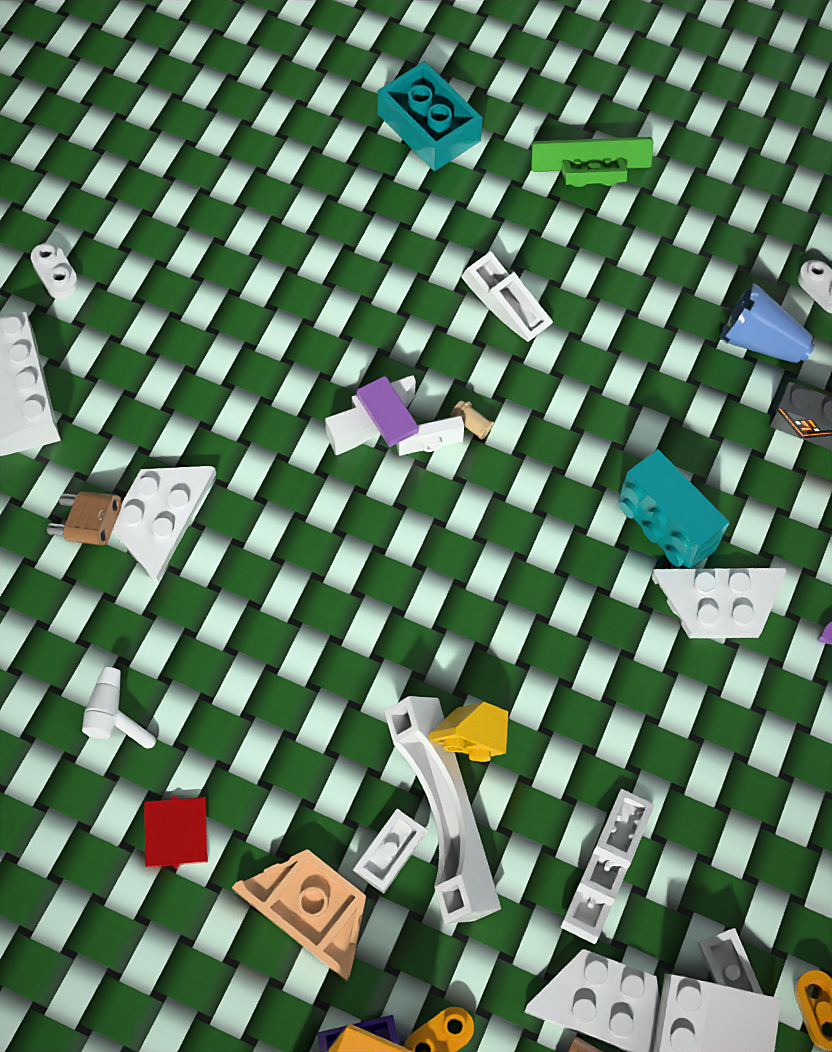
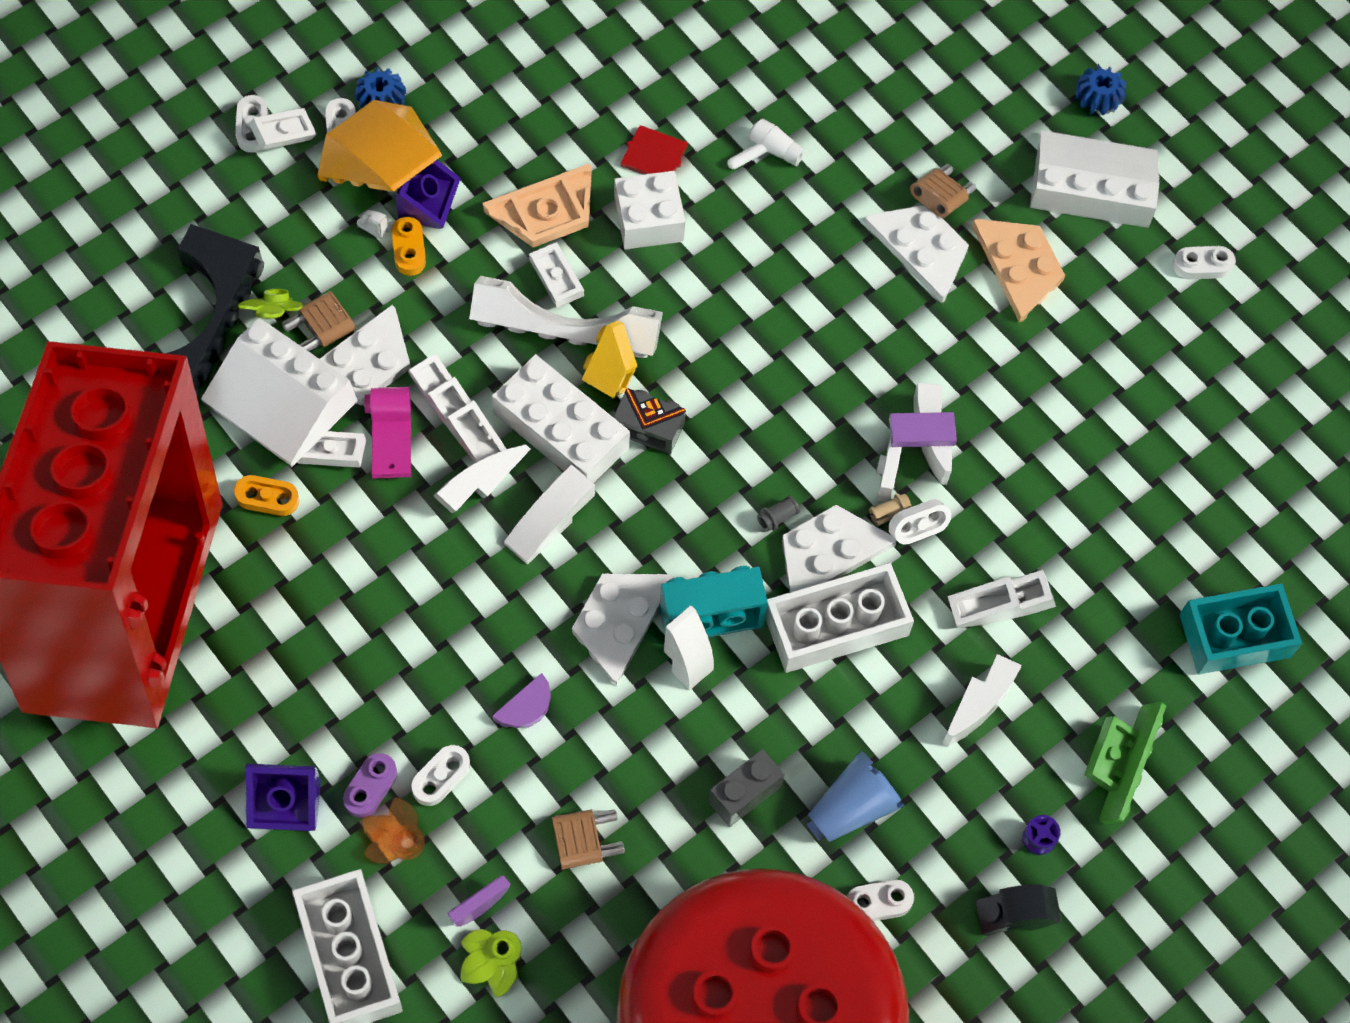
camera: 115 degrees right, 0 degrees up
none -> dark pink door [364,387,411,478]
none -> white slope [433,445,530,513]
none -> white brick [492,354,630,483]
none -> white slope [504,464,595,565]
none -> dark grey brick [613,388,686,455]
none -> white brick [614,171,686,250]
none -> white slope [664,606,714,691]
none -> dark grey pin [757,495,800,531]
none -> white brick [765,563,914,673]
none -> white wing [782,505,897,592]
none -> white plate [889,499,951,544]
none -> white slope [942,654,1022,747]
none -> light nougat wing [972,219,1065,322]
none -> black brick [976,884,1062,936]
none -> dark purple wheel [1022,815,1061,855]

